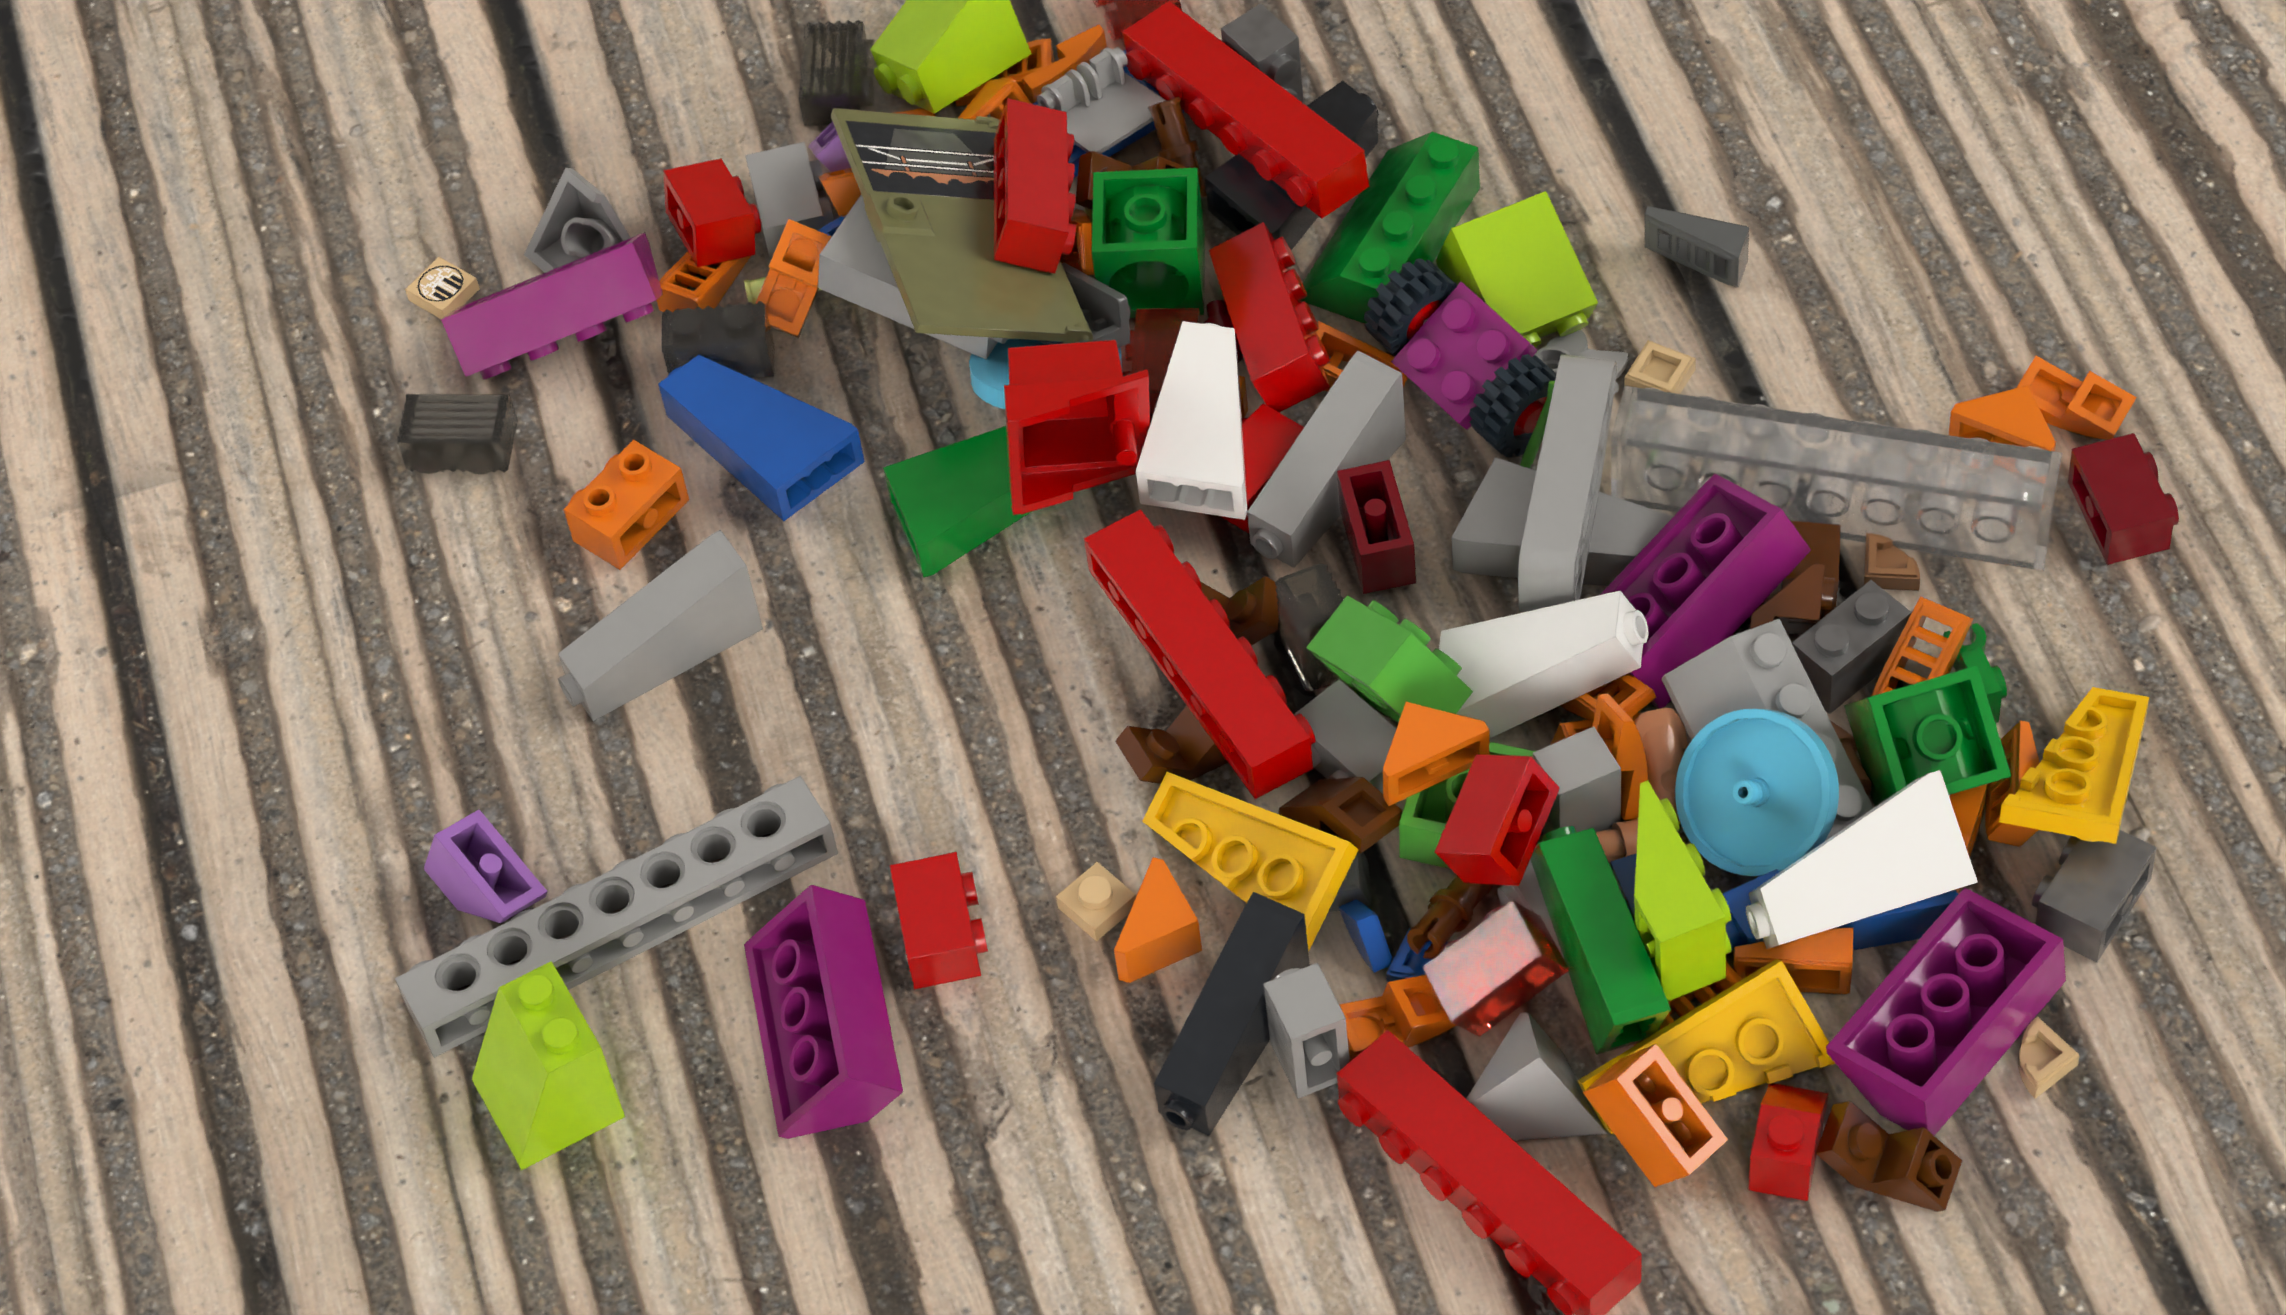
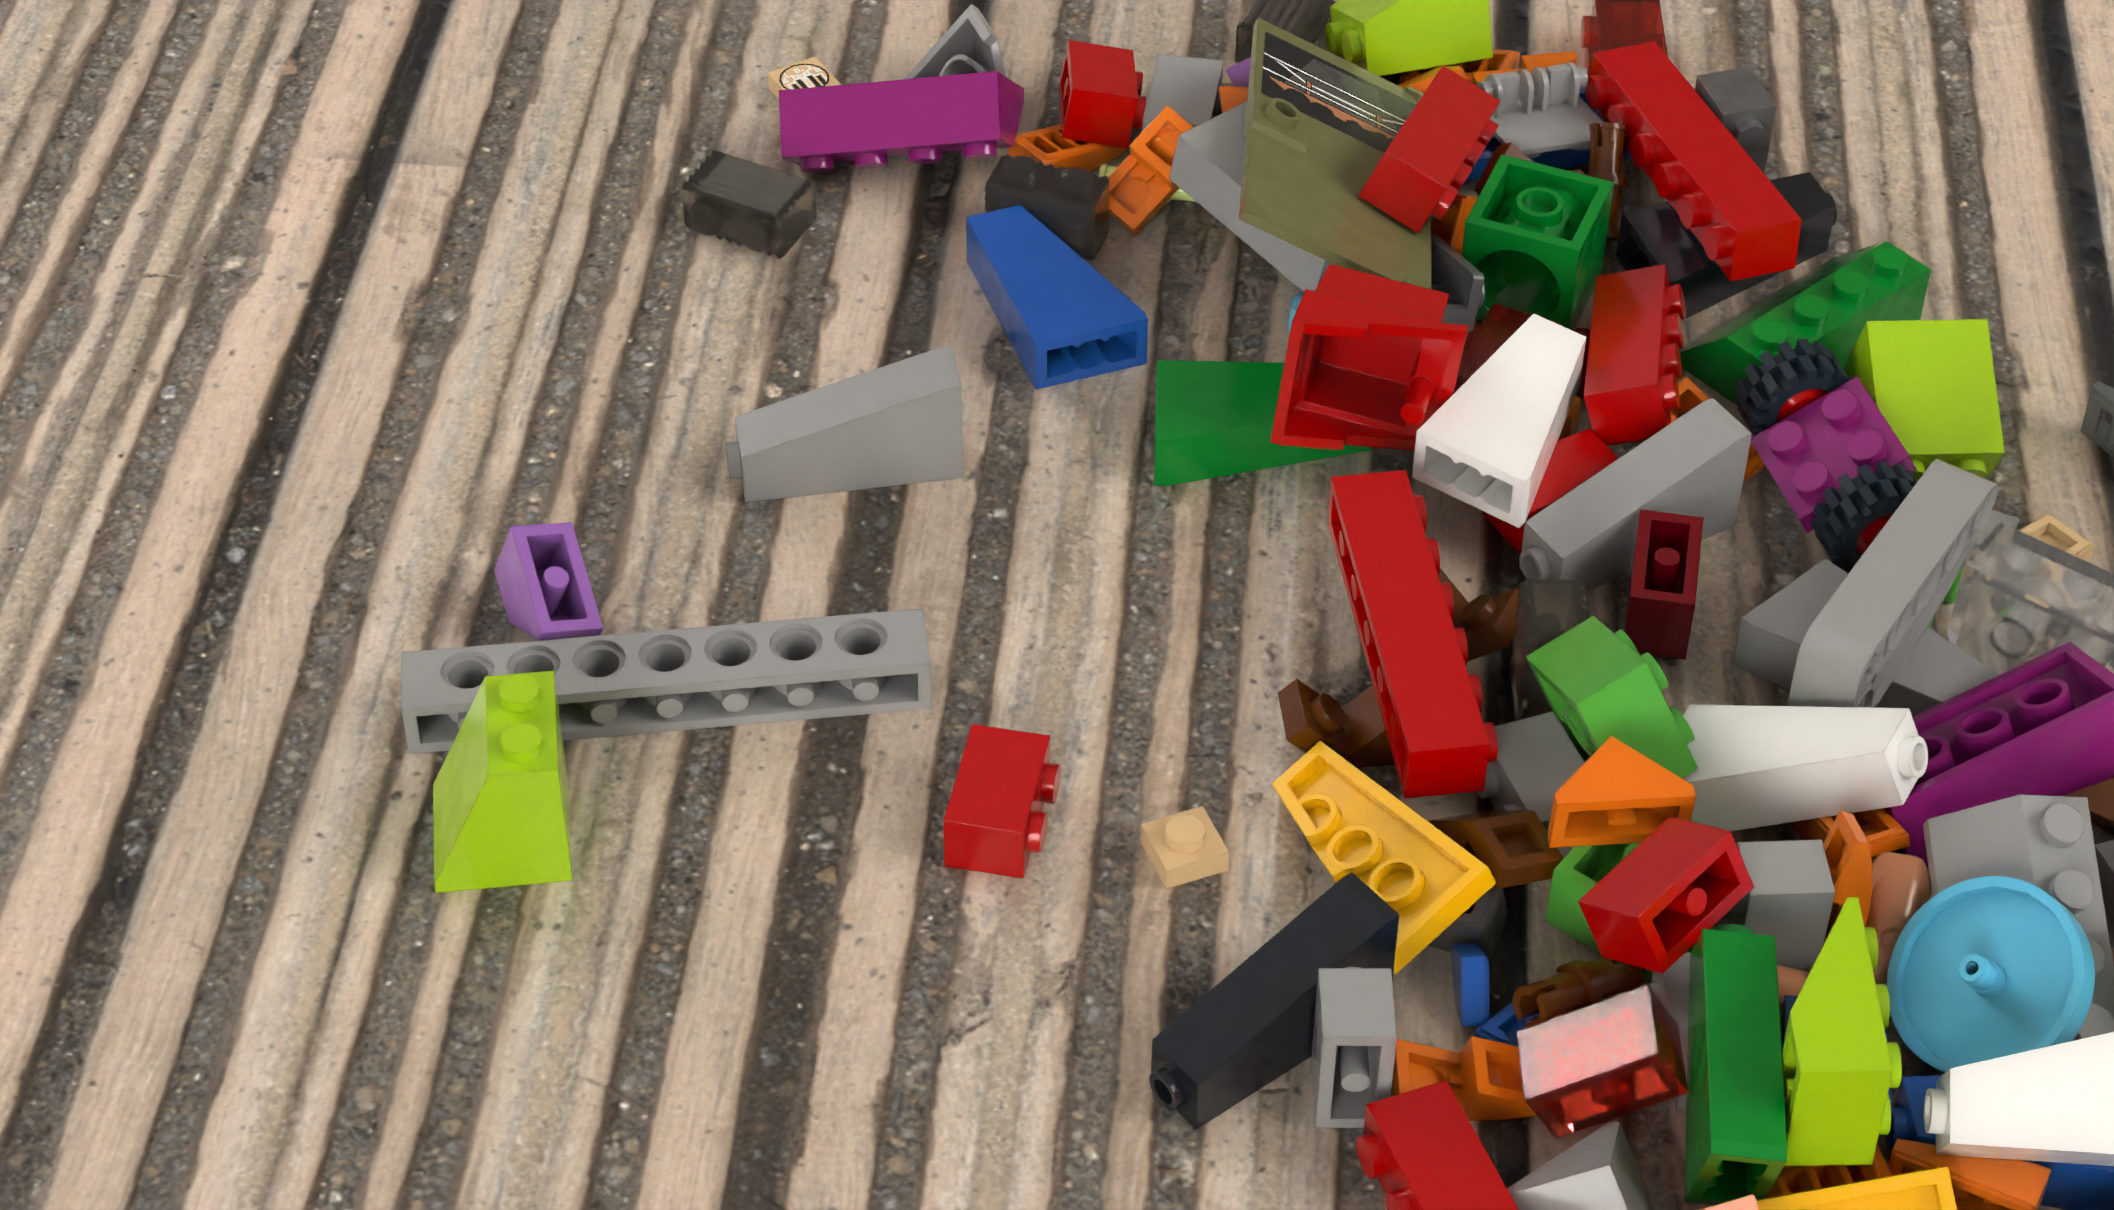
camera: 15 degrees right, 10 degrees down
orange brick [563,440,689,570] -> none
magenta slope [744,884,903,1139] -> none
orange slope [1114,857,1202,983] -> none

